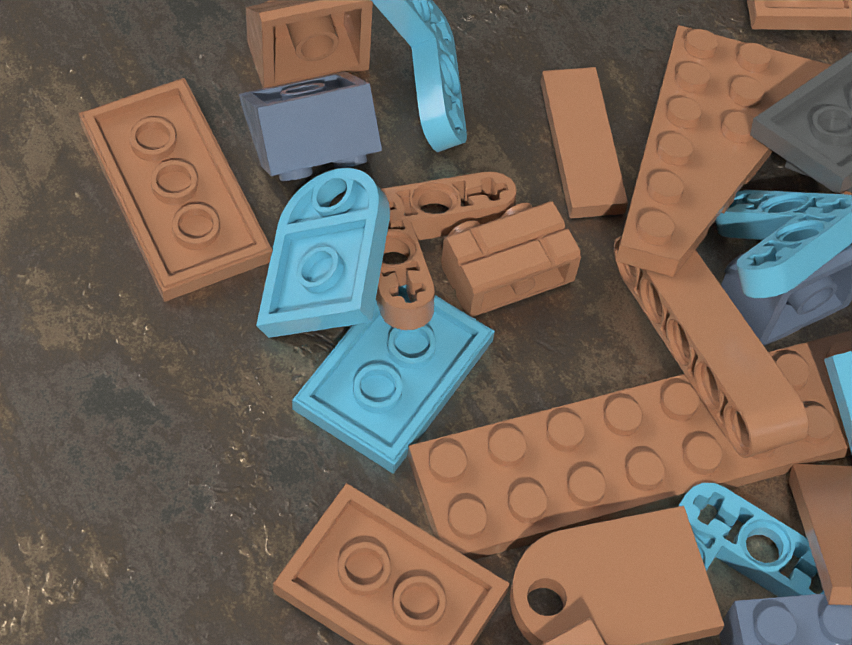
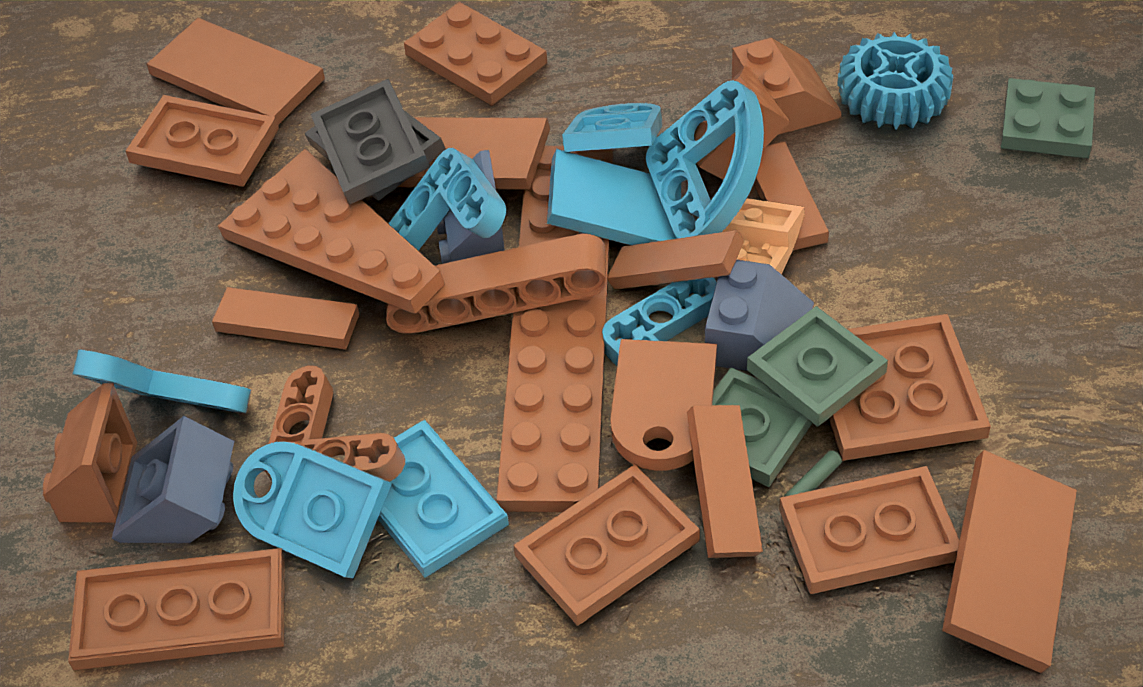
camera: 60 degrees left, 10 degrees down
nougat brick [441,201,581,317] -> none

